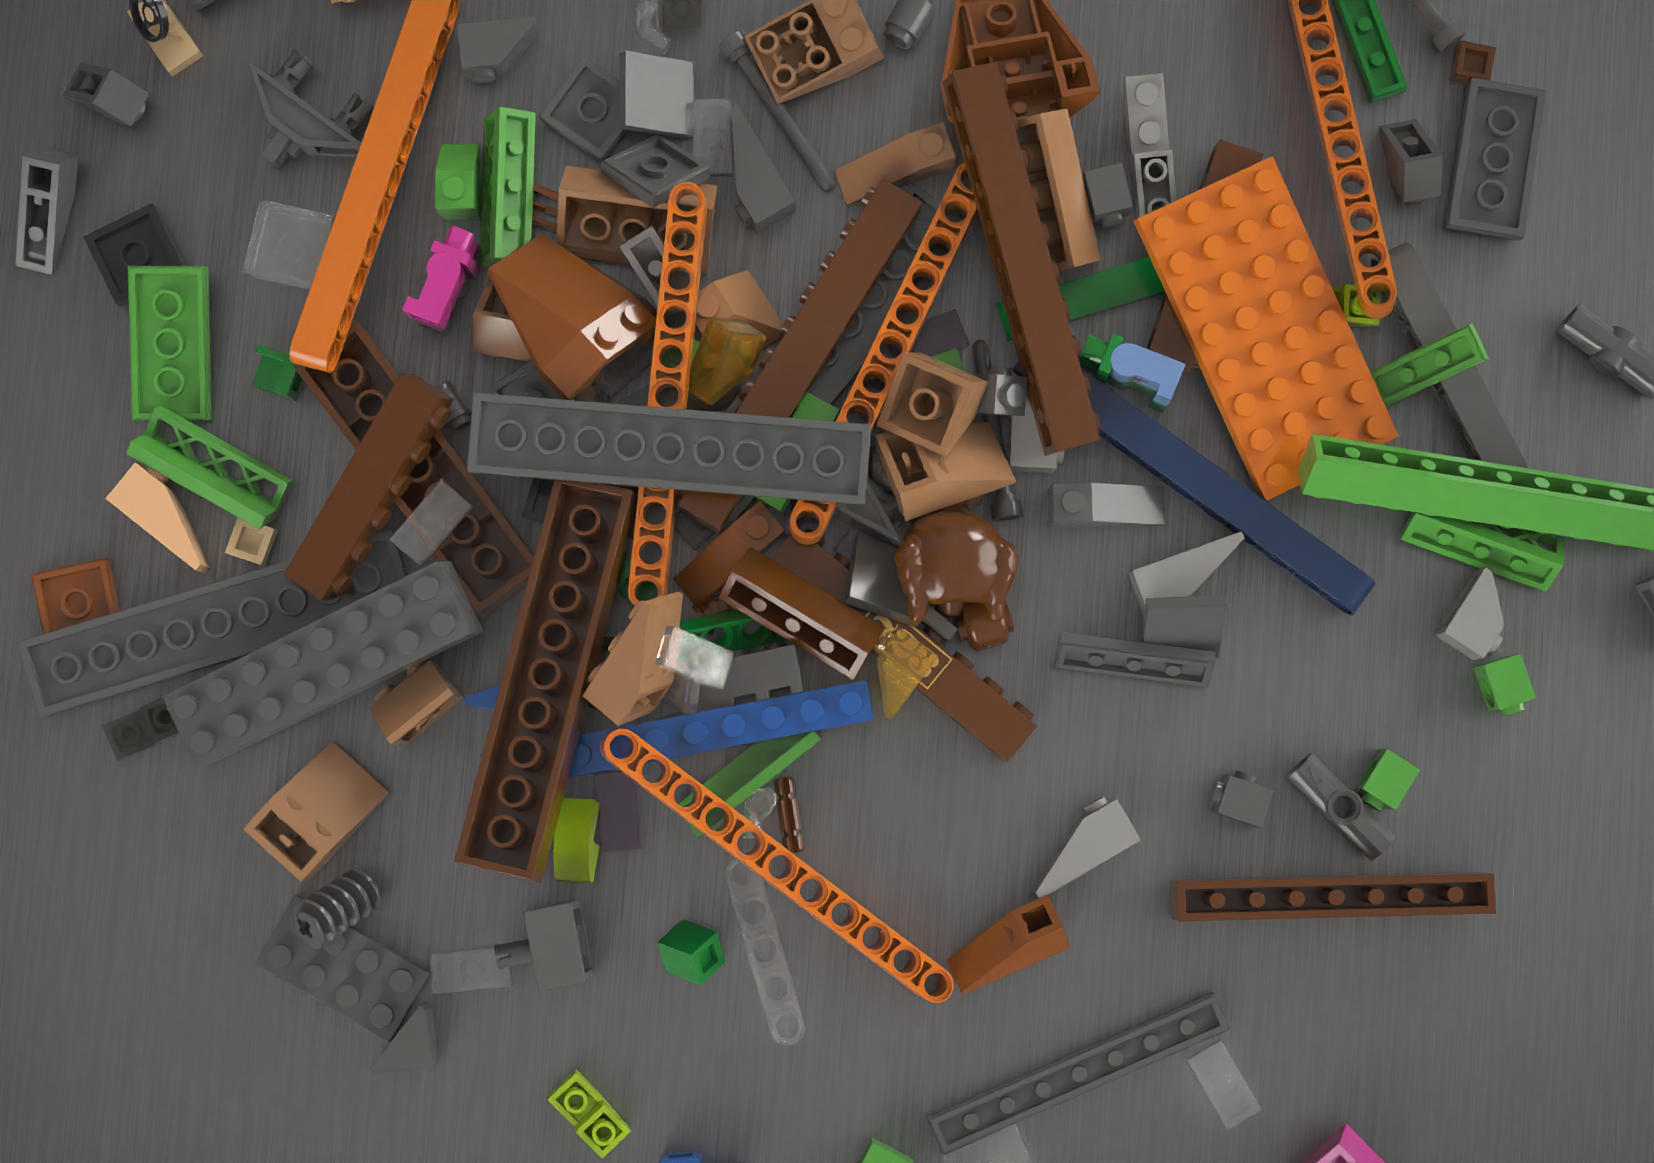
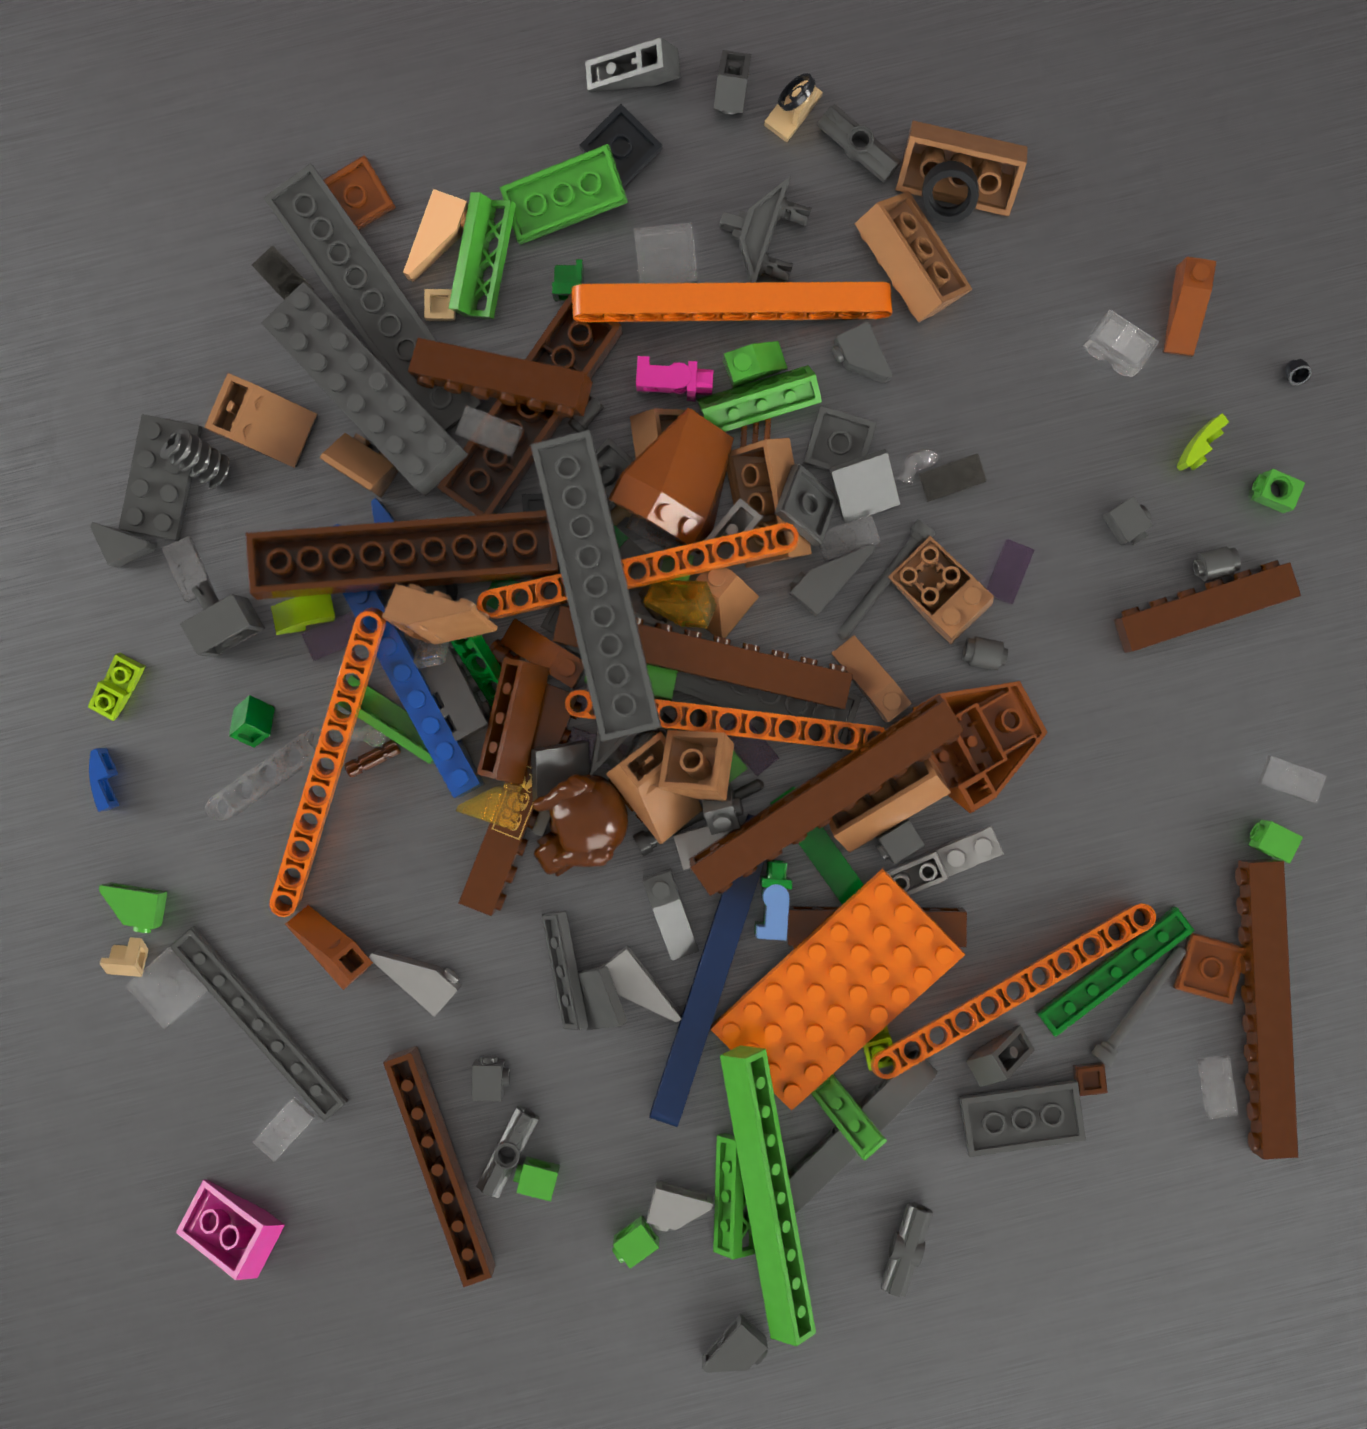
camera: 75 degrees right, 5 degrees up
clear plate [655,626,734,690] -> none

